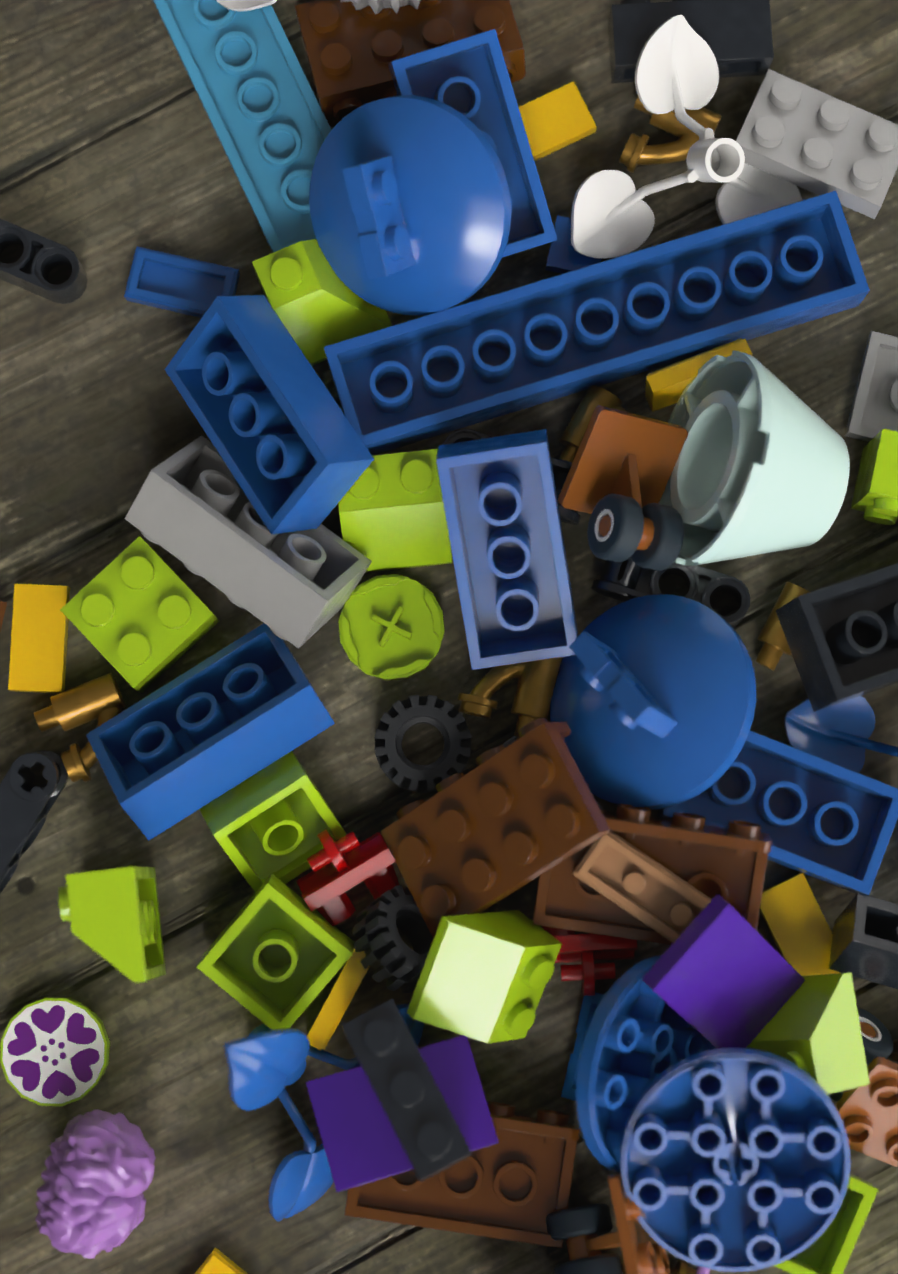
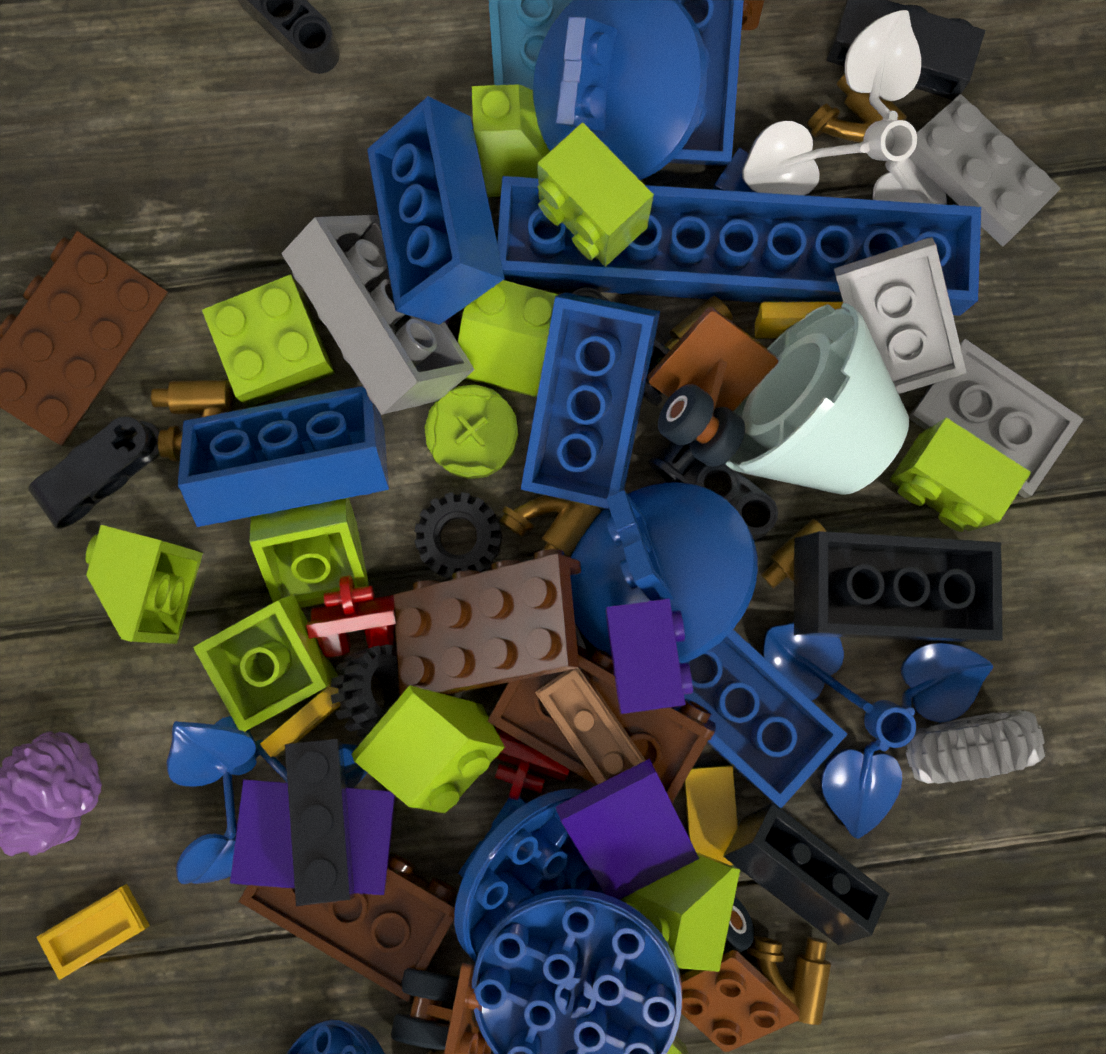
camera: 25 degrees right, 0 degrees up
tile [0,997,110,1106] -> none
yellow tile [8,584,70,693] -> none
blue tile [124,246,240,318] -> none
yellow tile [519,81,597,161] -> none
none -> lime brick [537,122,654,267]
none -> dark purple brick [605,598,693,714]
none -> light grey plate [834,237,967,394]

